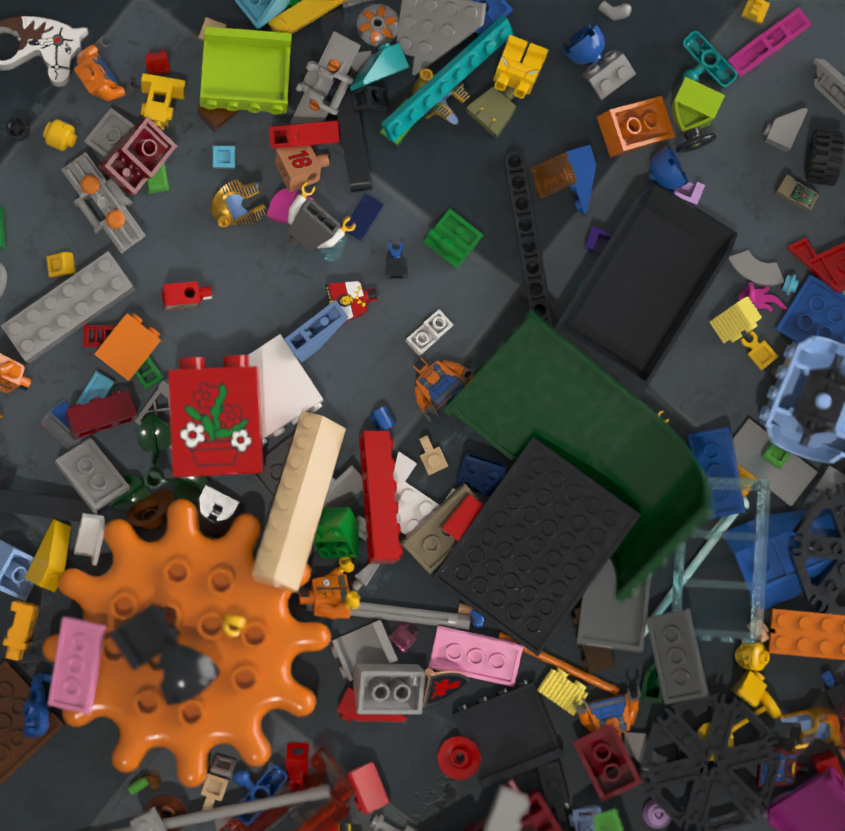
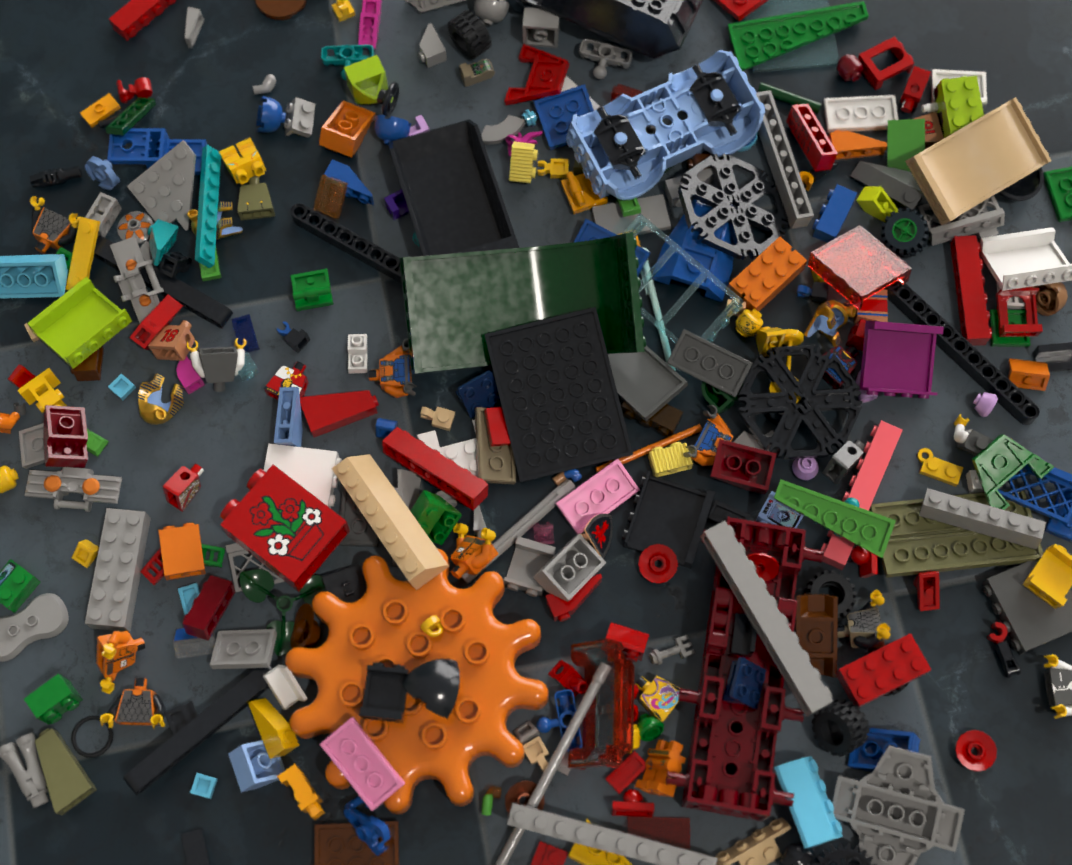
camera: 50 degrees left, 15 degrees down
none -> red slope [300,390,379,438]
none -> light orange plate [561,171,608,214]

